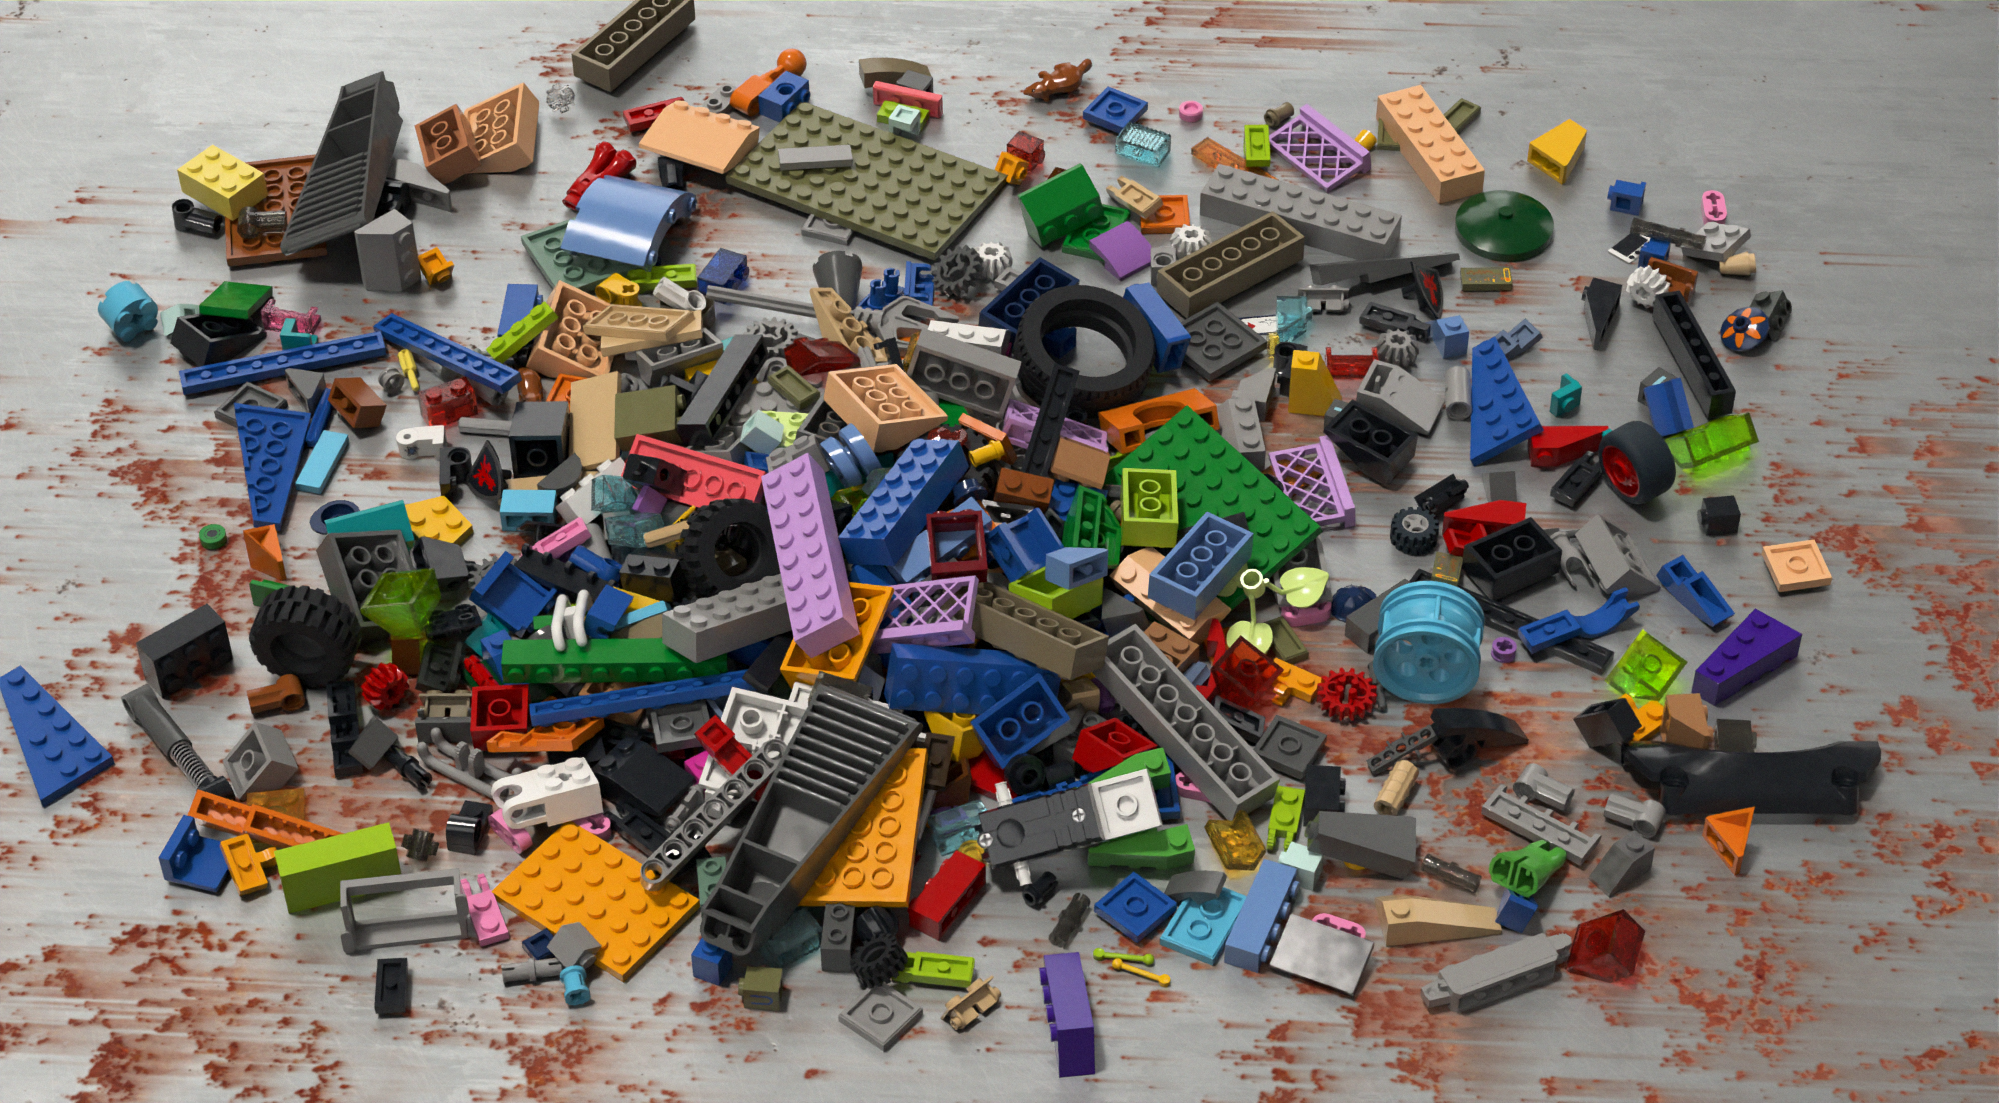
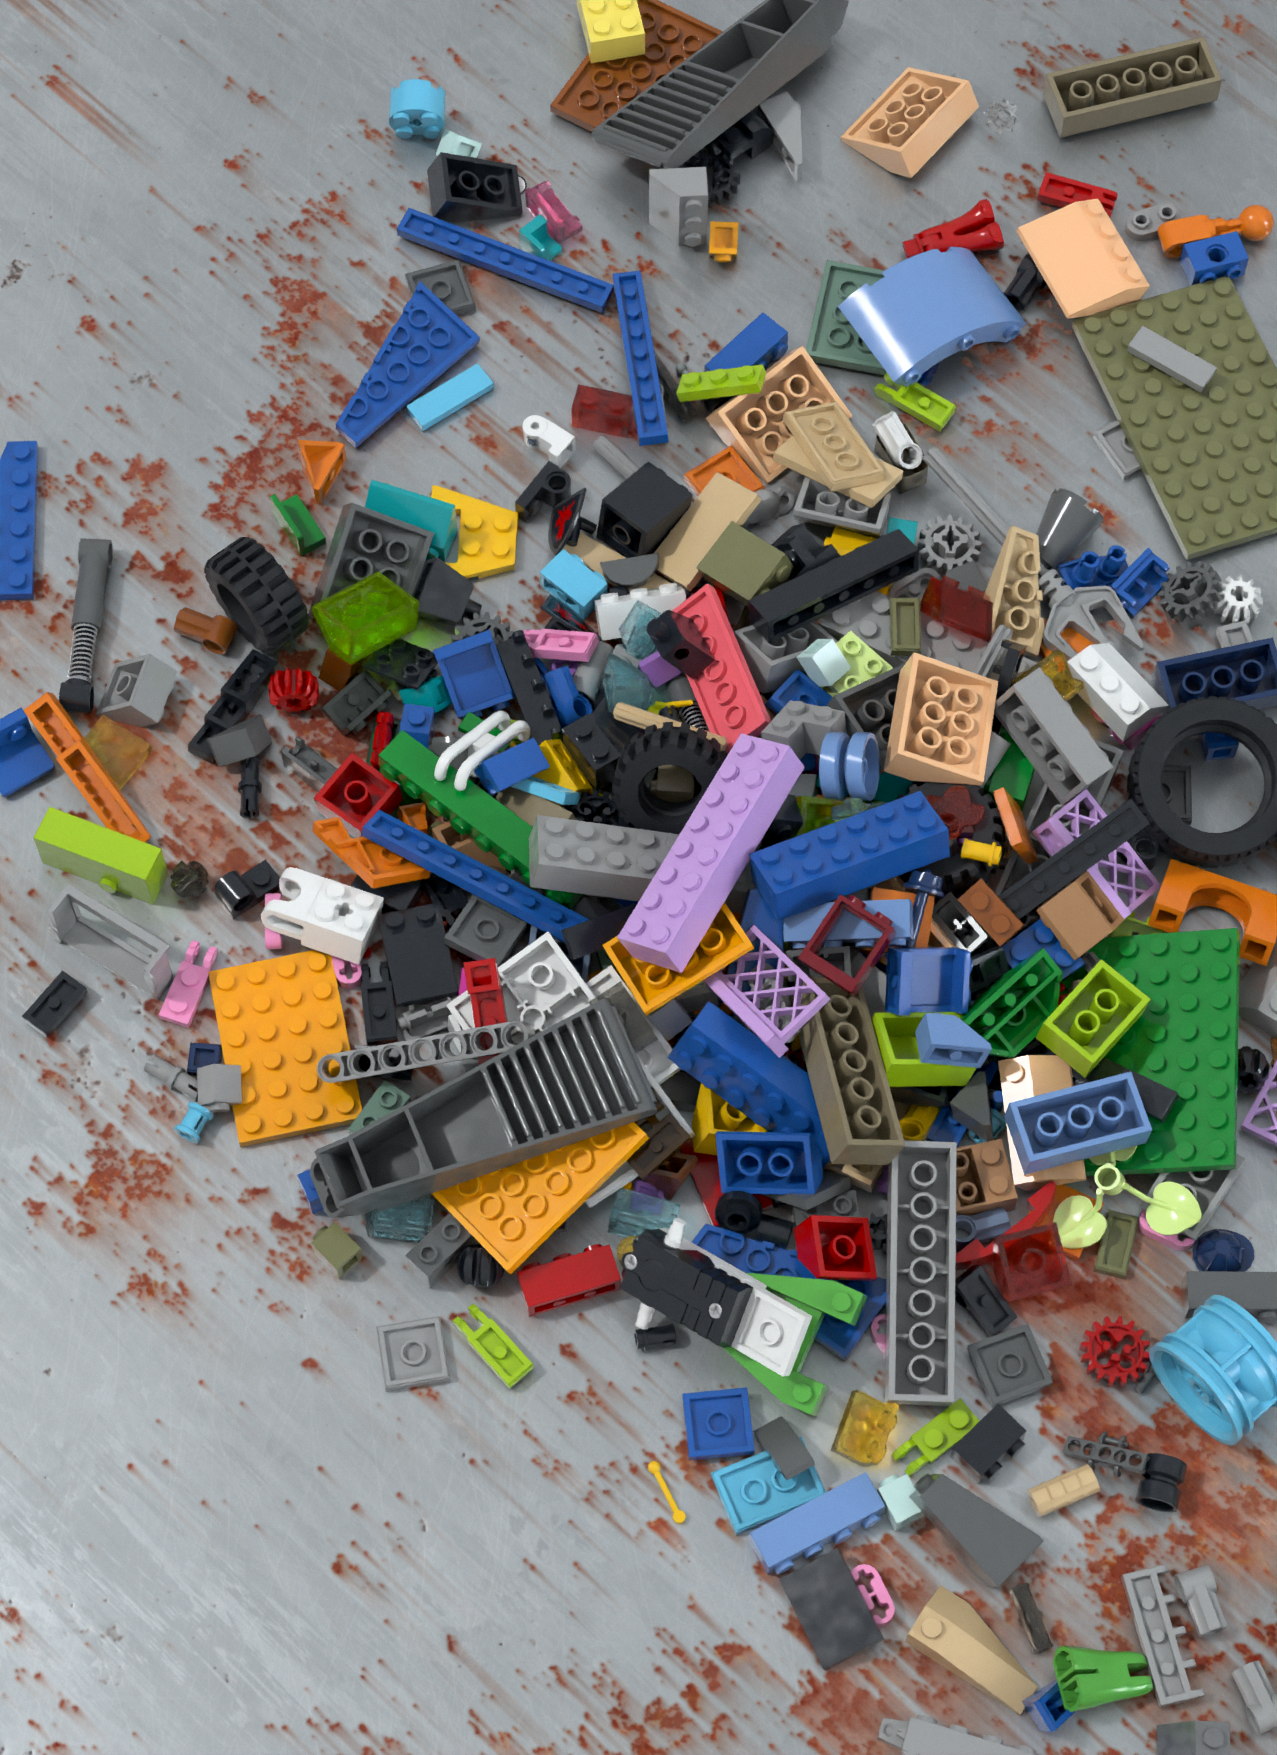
camera: 40 degrees right, 20 degrees up
black brick [136,603,233,699] -> none
black piece [172,199,222,234] -> none
green tile [199,281,273,319] -> none
green tile [199,524,227,549] -> none
light orange plate [220,833,277,896] -> none
clear smoke piece [237,206,288,239] -> none
dark grey slope [285,368,326,418] -> none
blue axle [305,388,333,447] -> none
dark blue piece [310,500,360,535] -> none
dark orange brick [328,377,387,428] -> none
light grey bush [378,367,405,393] -> none
light yellow axle [397,349,420,391] -> none
nougat brick [414,104,482,185] -> none
light grey piece [417,727,523,799] -> none
dark tan hinge [419,690,472,717] -> none
dark orange animal [517,367,543,402] -> none
yellow piece [595,273,642,307] -> none
clear blue brick [697,248,750,304] -> none
black tyre [850,933,908,988] -> none
tan hinge [941,975,1001,1030] -> none
dark purple wedge [1039,952,1095,1078] -> none
clear smoke pin [1048,892,1091,947] -> none
lime hinge [1093,948,1154,965] -> none
light orange plate [1262,658,1321,707] -> none
black slope [1430,708,1529,748] -> none

